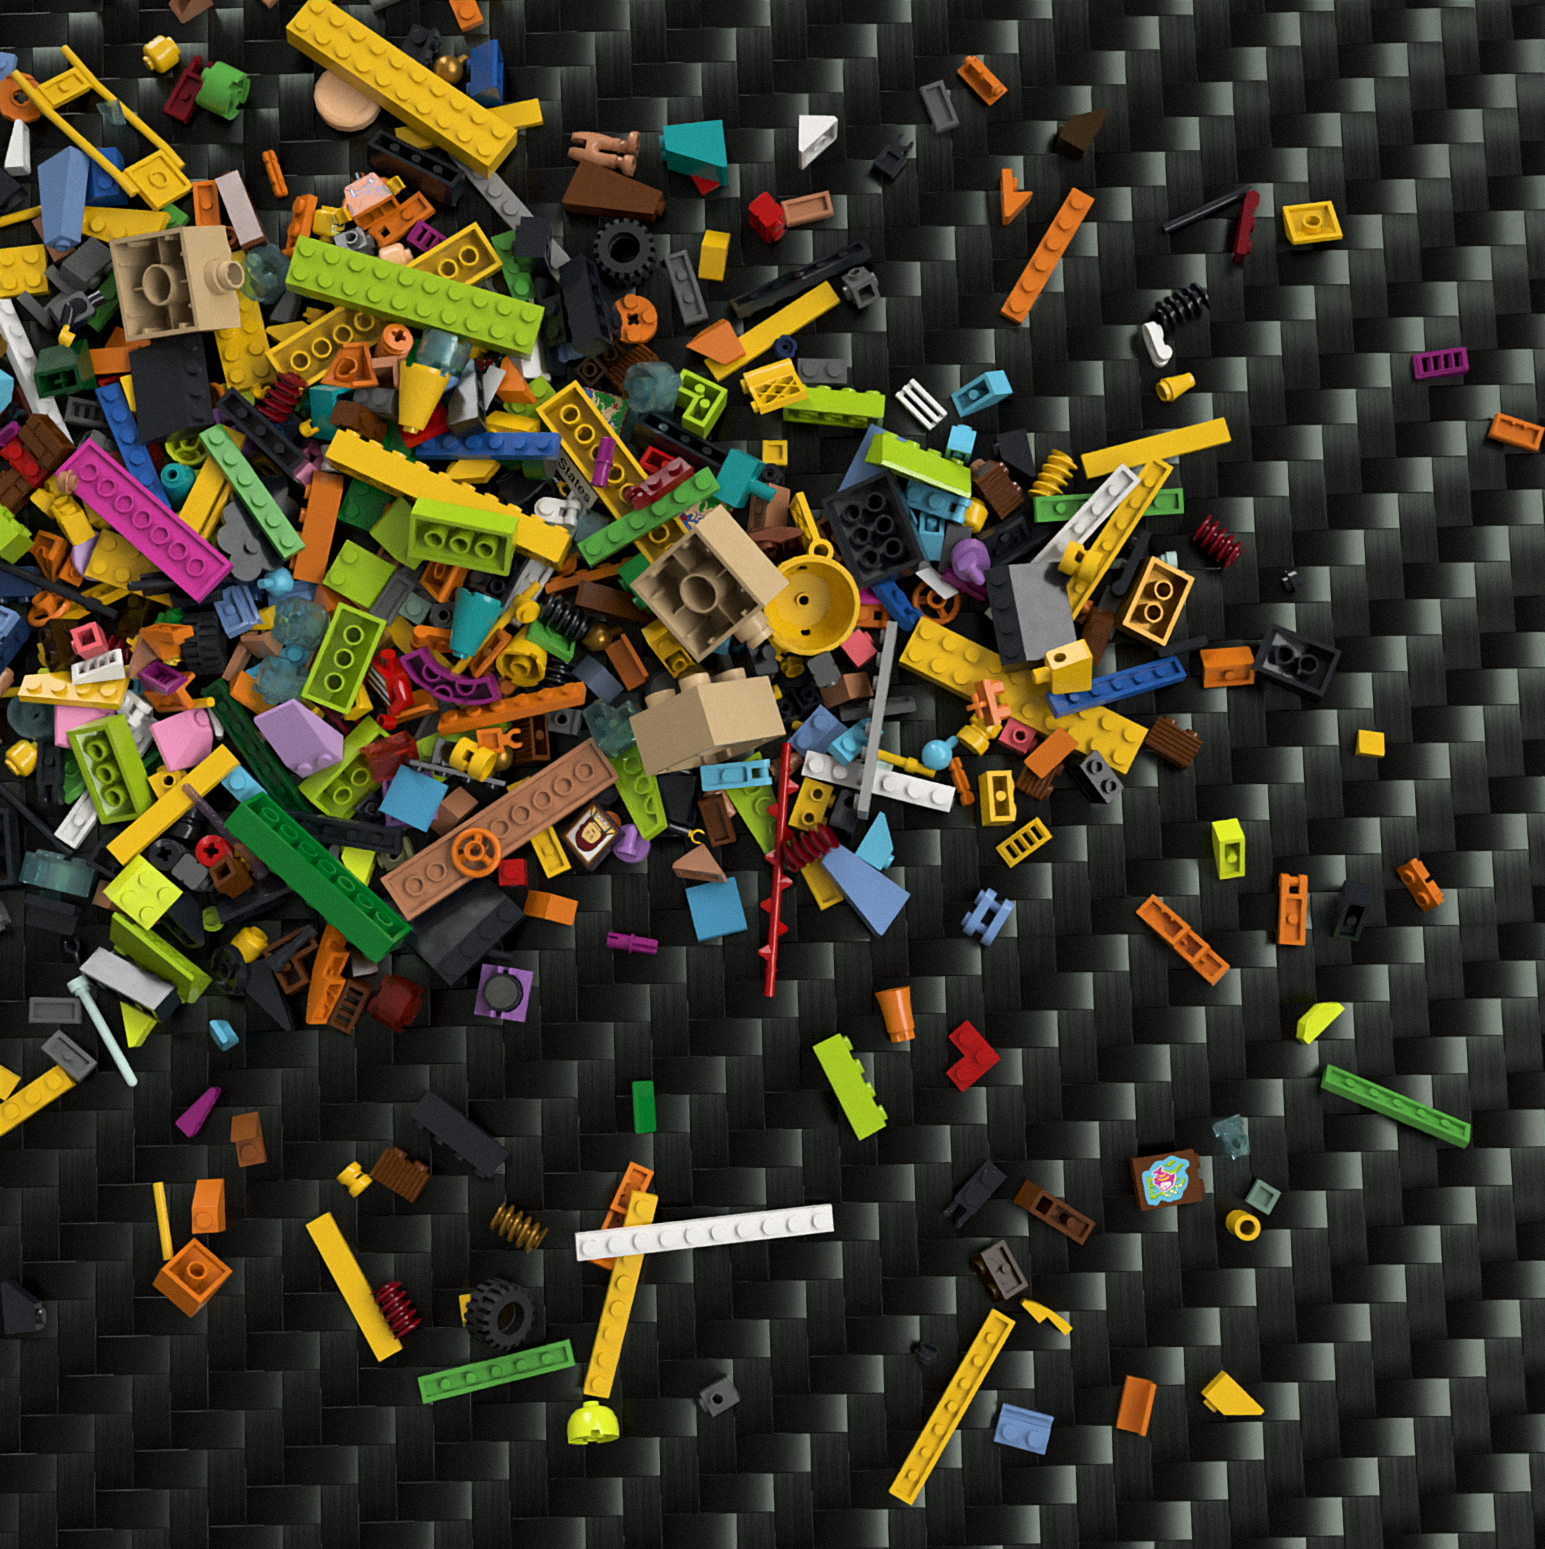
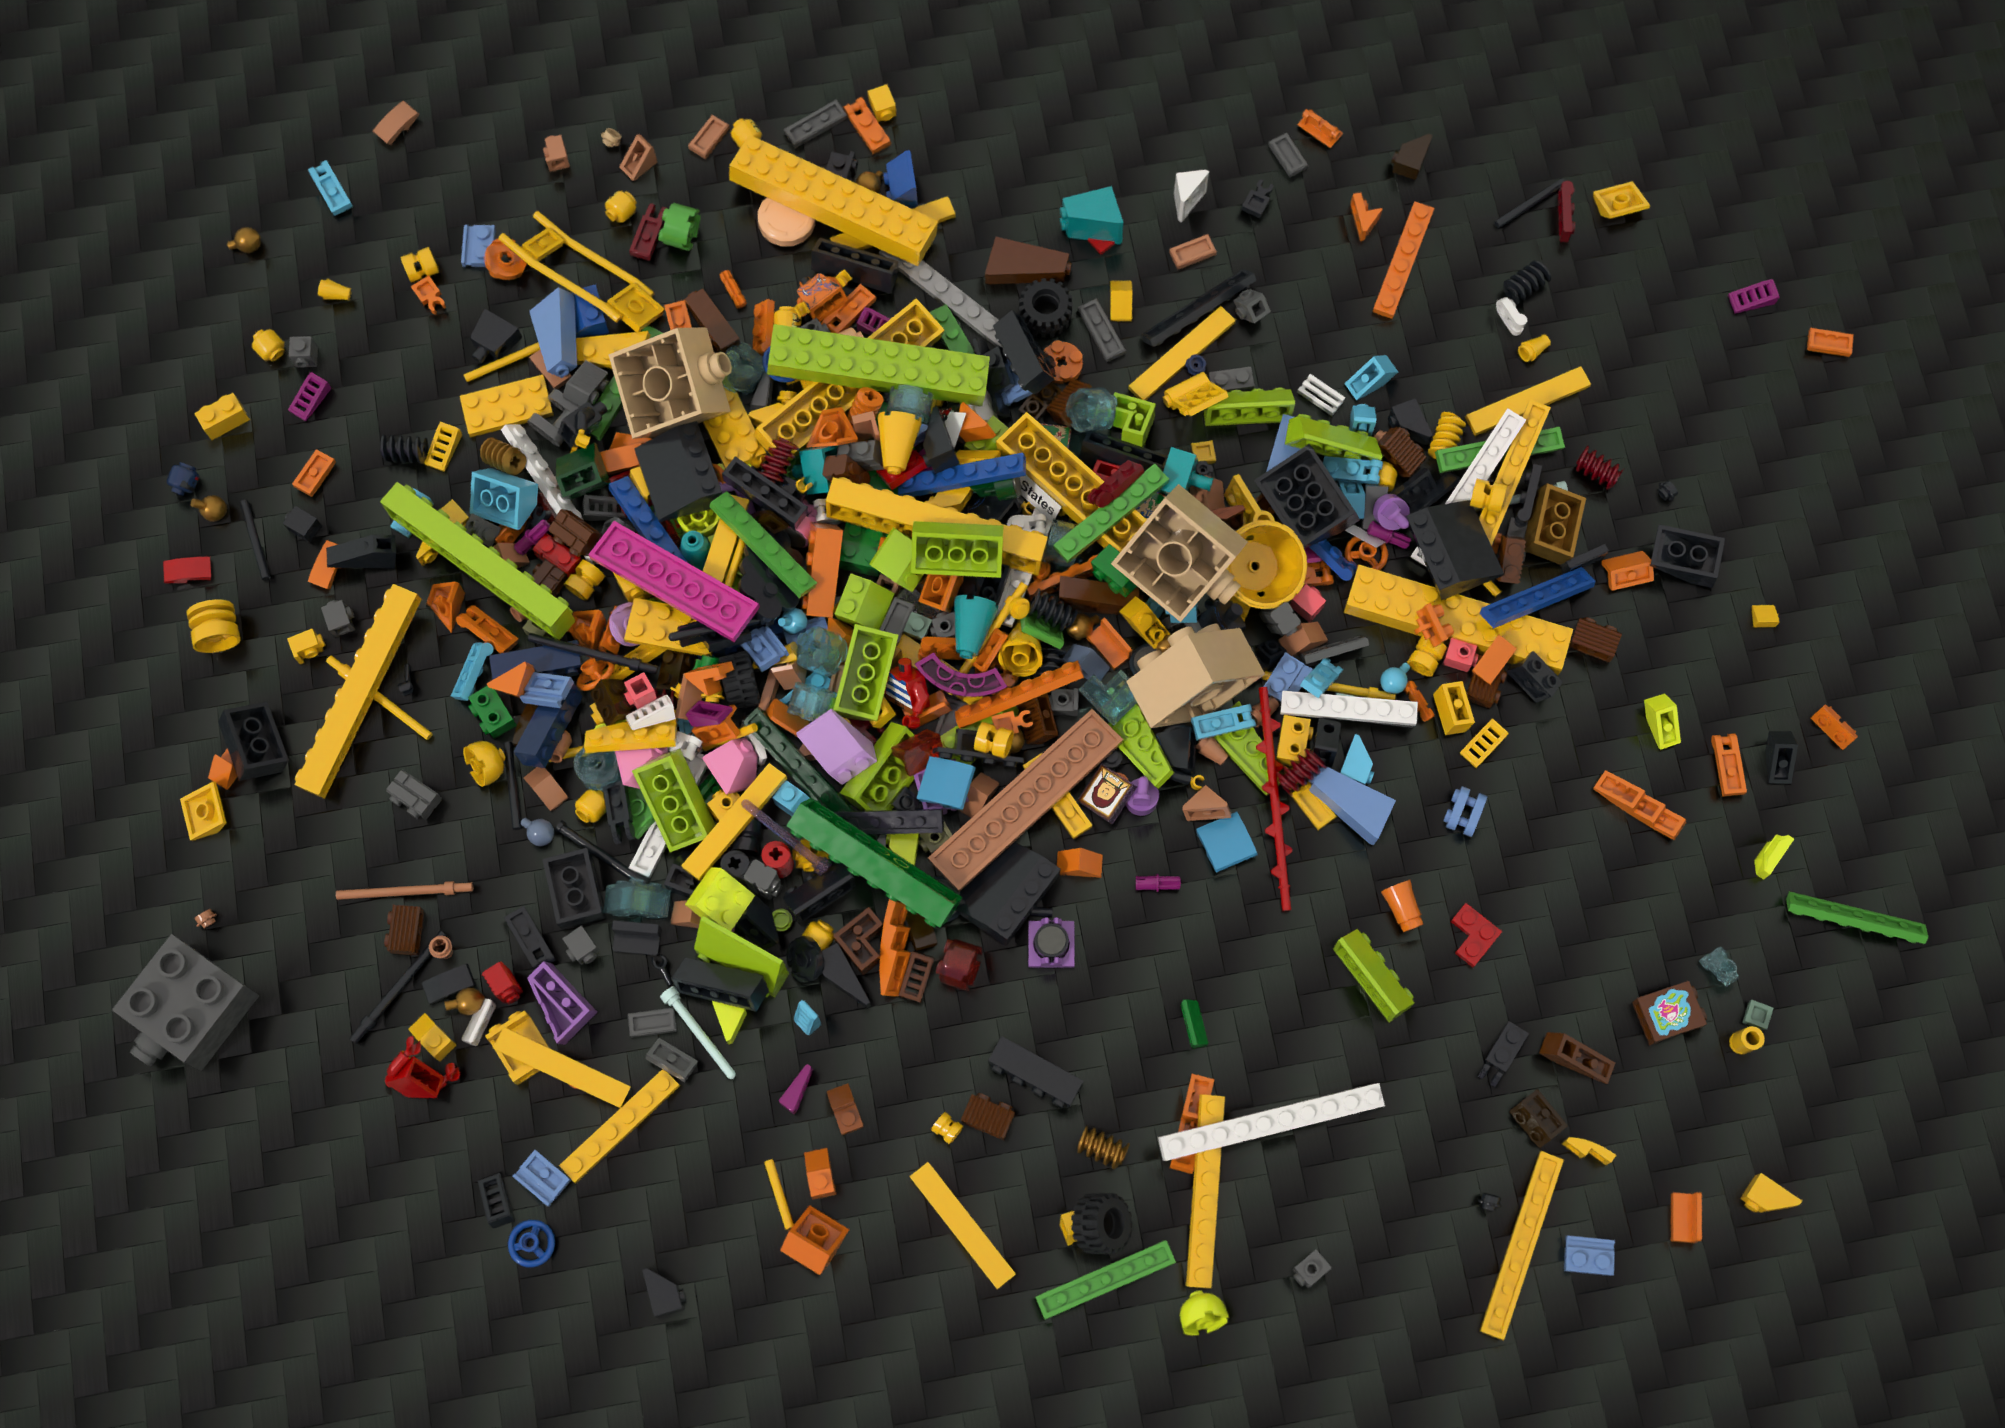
camera: 10 degrees left, 10 degrees down
white slope [4,119,31,176] -> none
yellow brick [50,496,96,546] -> none
nougat plate [58,469,78,494] -> none
clear light blue tile [96,99,126,125] -> none
reddish brown brick [208,855,254,898] -> none
black piece [264,923,318,974] -> none
dark red piece [369,1281,421,1340] -> none
orange piece [451,827,502,878] -> none
red brick [498,859,528,887] -> none
black brick [511,216,553,274] -> none
nougat piece [568,131,640,177] -> none
magenta axle [591,437,616,488] -> none
orange slope [686,319,746,367] -> none
reddish brown tile [698,793,736,847] -> none
red brick [748,192,785,243] -> none
yellow plate [780,655,804,678] -> none
light grey plate [853,621,898,820] -> none
yellow torso [1031,639,1093,694] -> none

